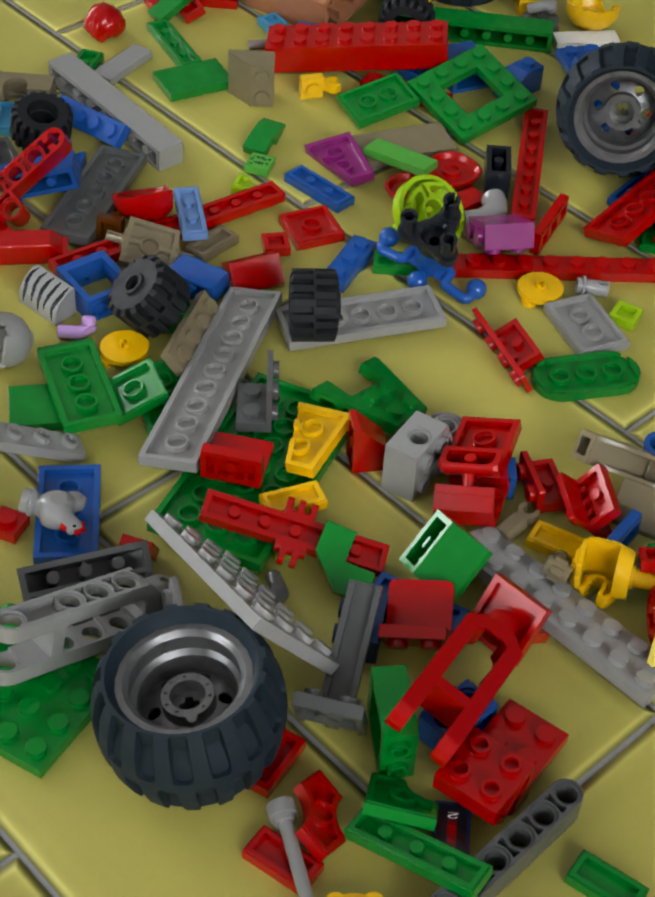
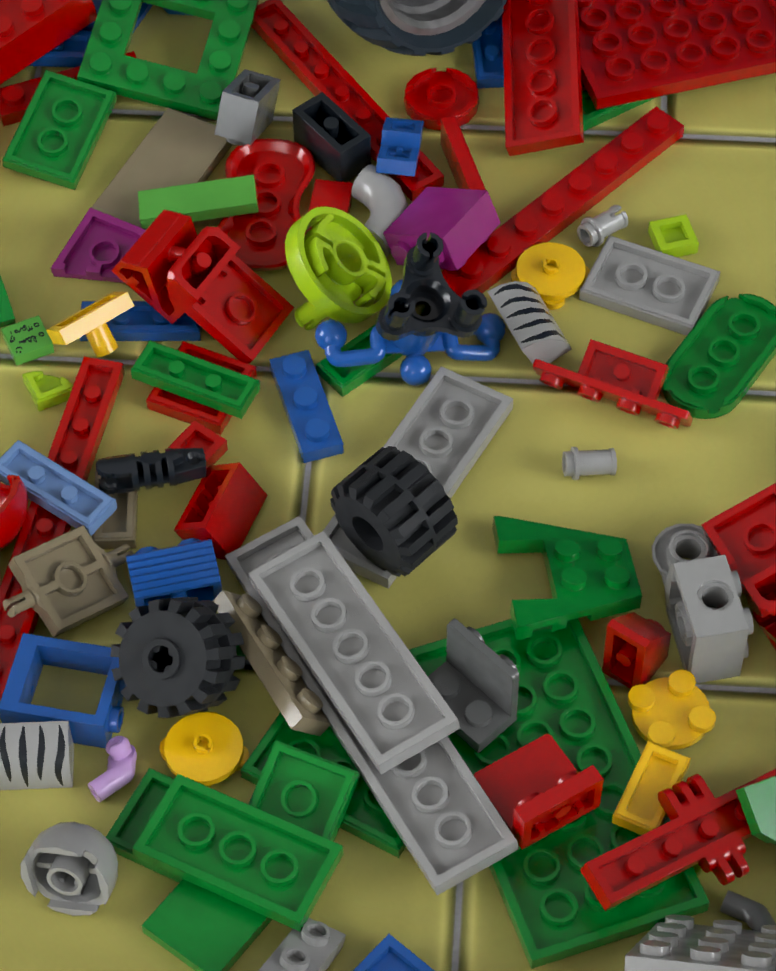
camera: 40 degrees left, 10 degrees up
yellow wing [285,402,349,479] -> none
none -> yellow tile [46,291,134,358]
none -> black hinge [95,448,207,495]
none -> red piece [111,210,294,364]
none -> green tile [131,340,260,419]
none -> dark grey brick [214,69,281,146]
none -> light grey plate [248,531,460,775]
none -> blue slope [376,117,424,176]
none -> red tile [404,68,479,131]
none -> light grey brick [487,281,572,364]
none -> light grey pin [562,447,617,480]
none -> yellow piece [628,669,716,750]

